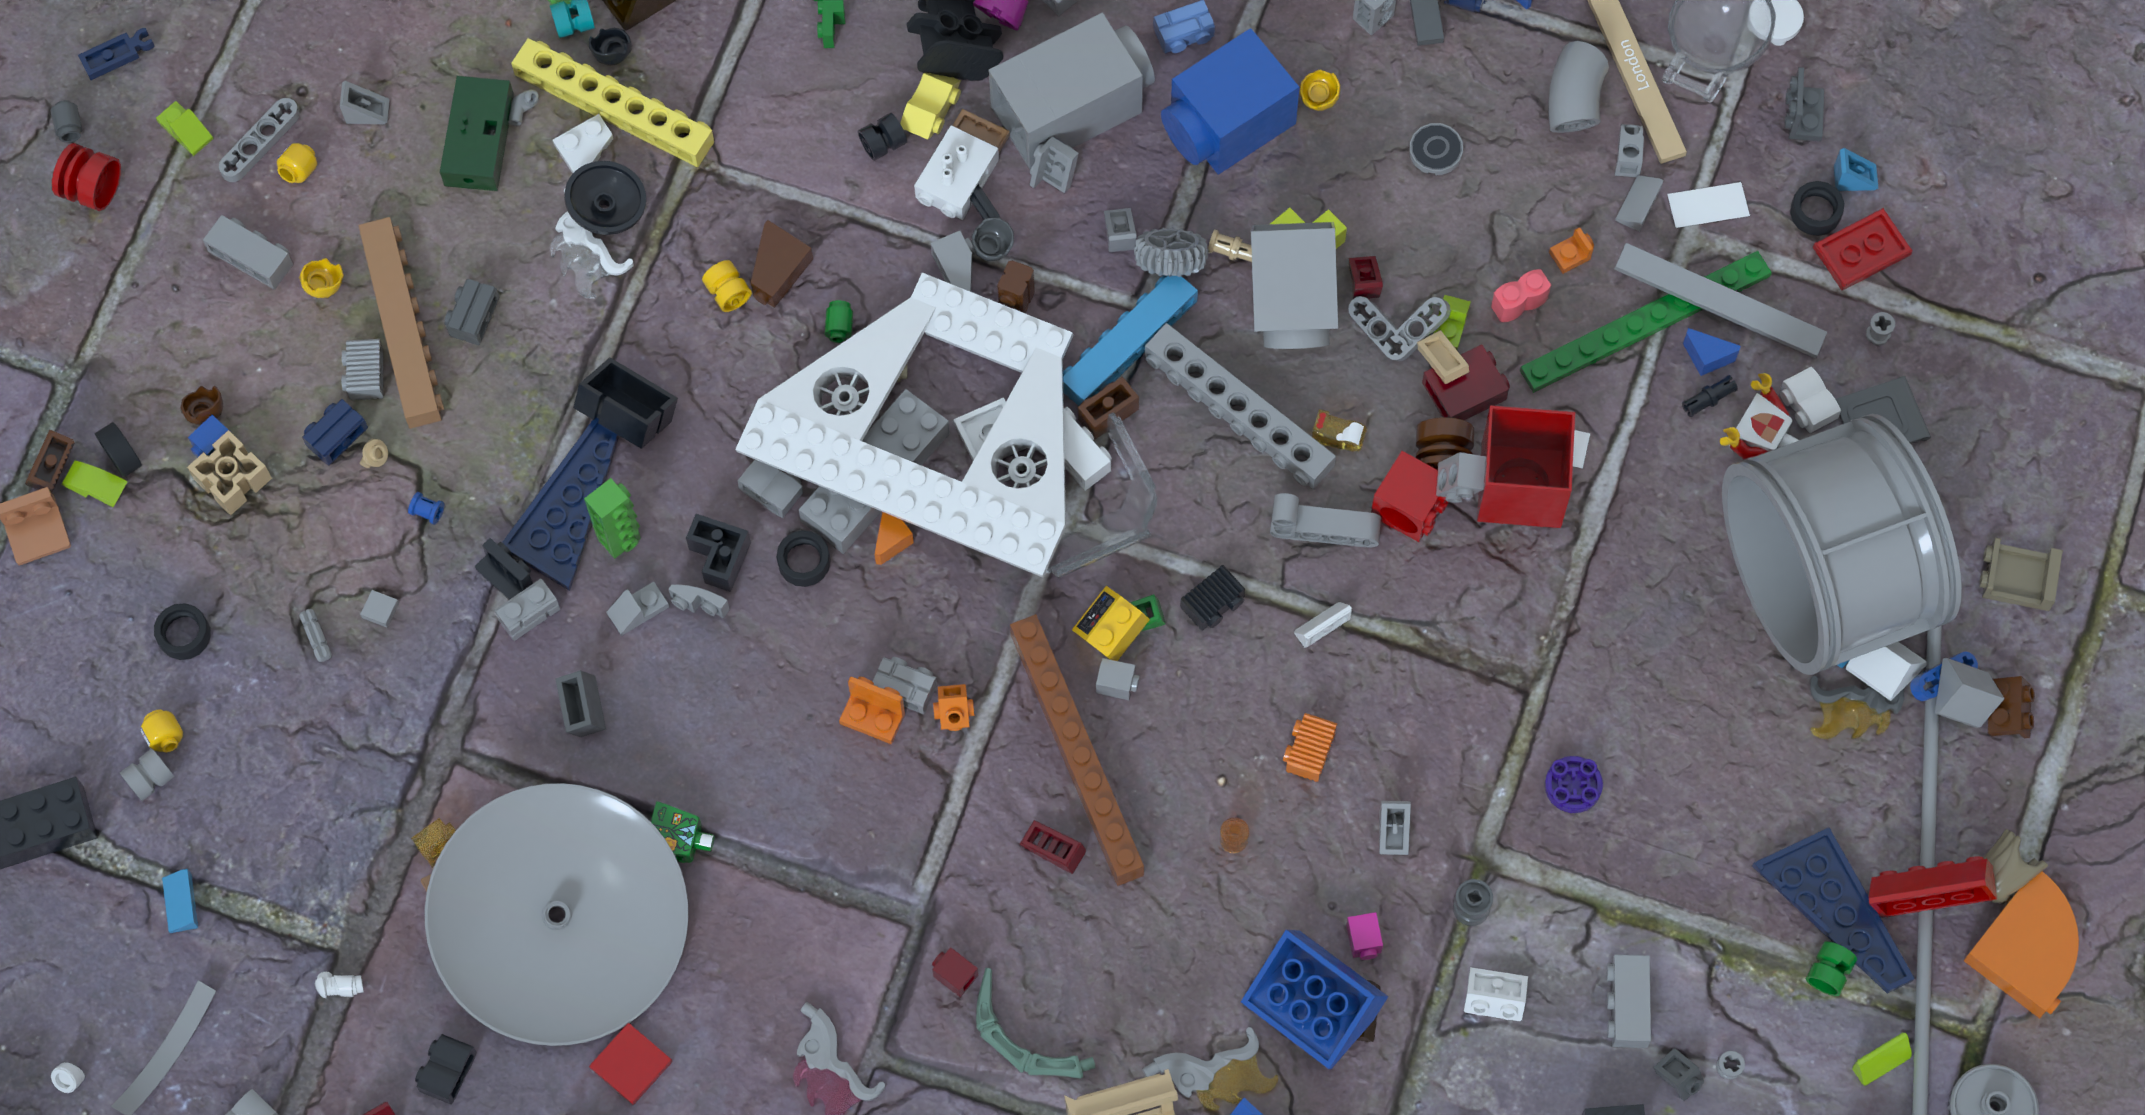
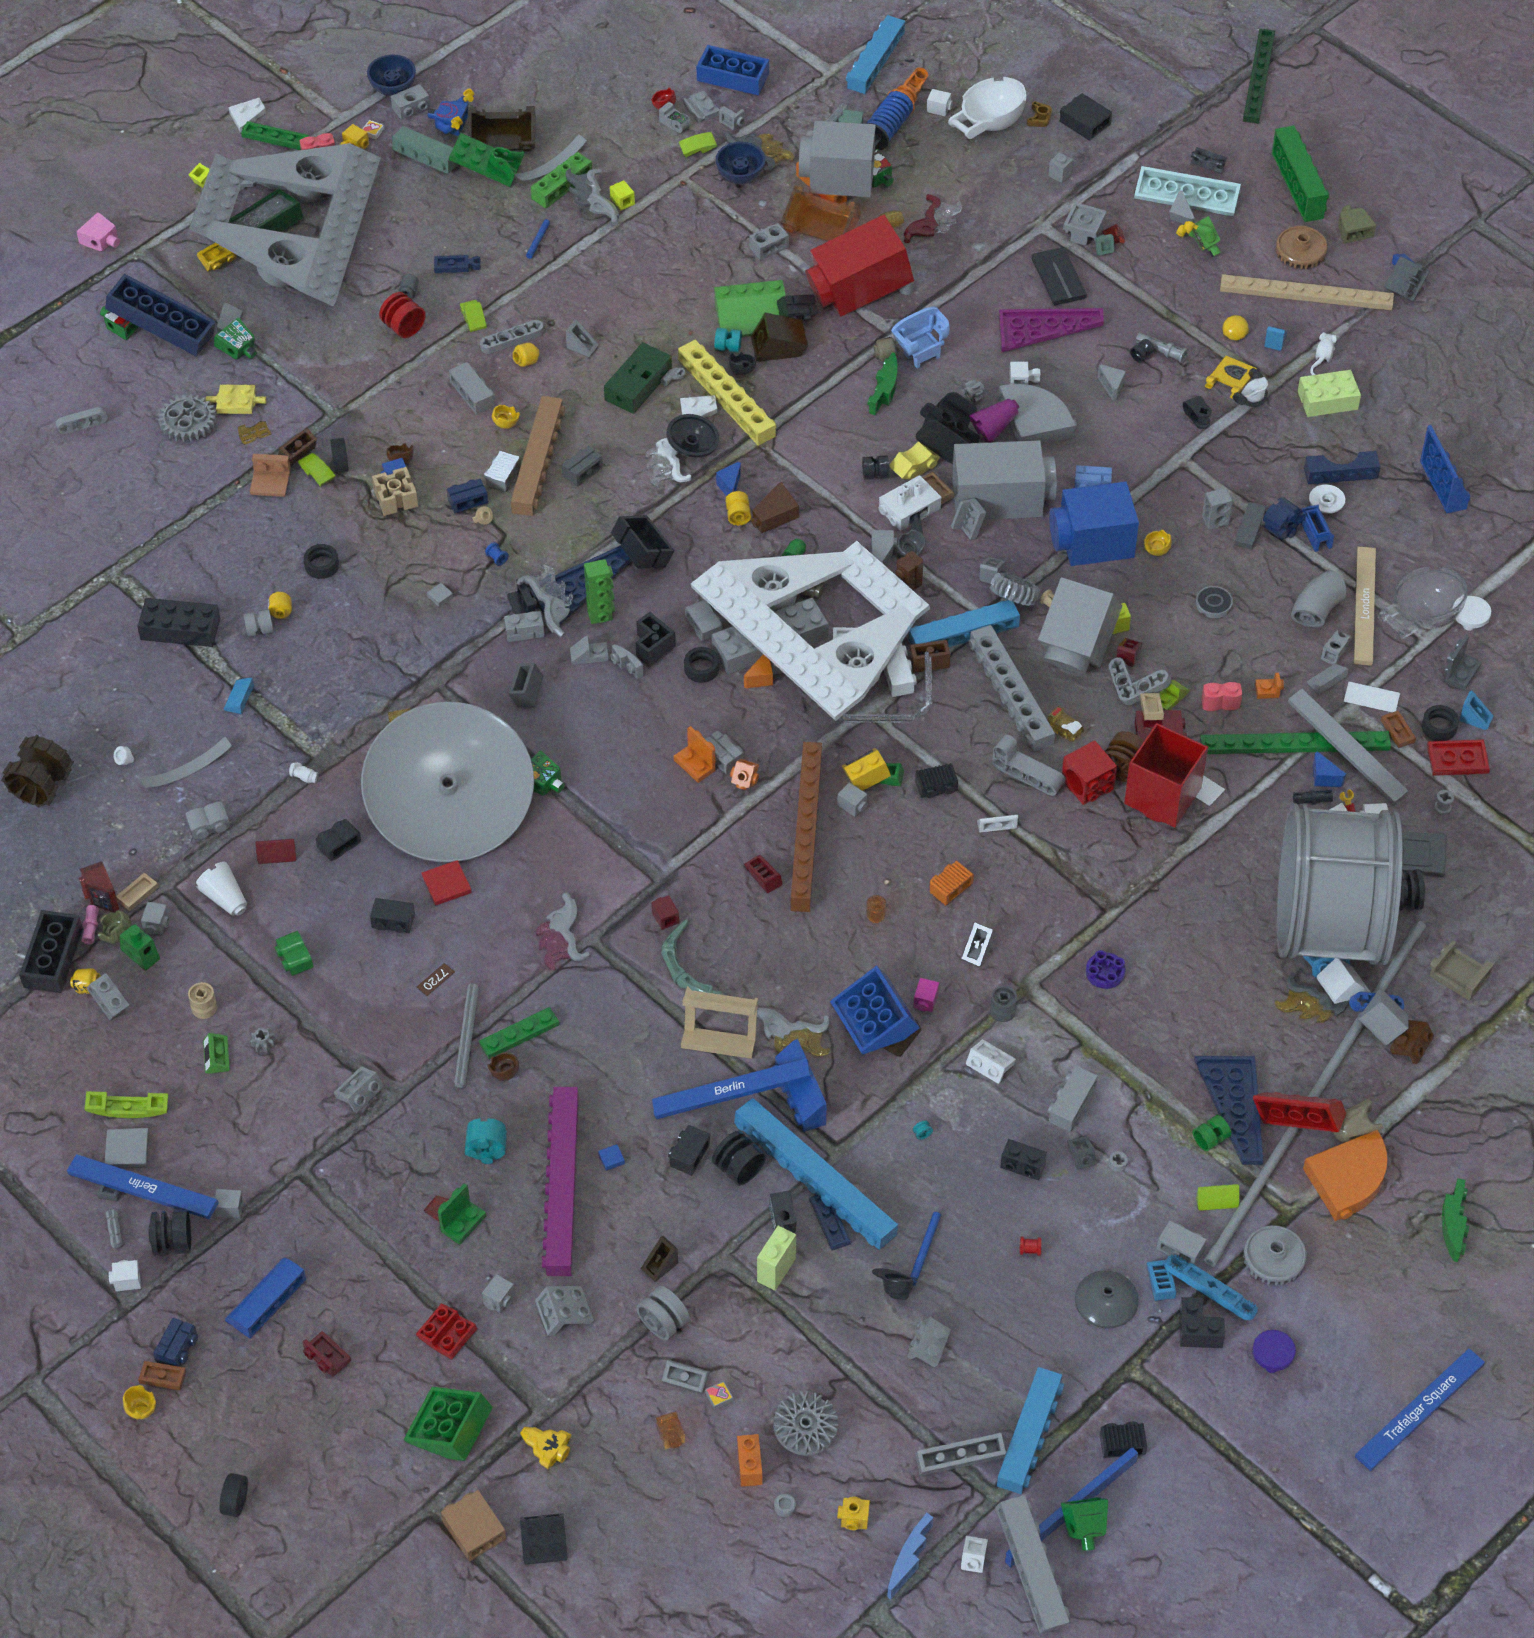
camera: 25 degrees right, 15 degrees down
light grey axle [299,609,332,662] -> none
light grey brick [1436,452,1486,503] -> none
none -> light grey piece [517,564,573,638]
none -> blue slope [716,462,741,496]
none -> dark orange plate [1381,711,1416,748]

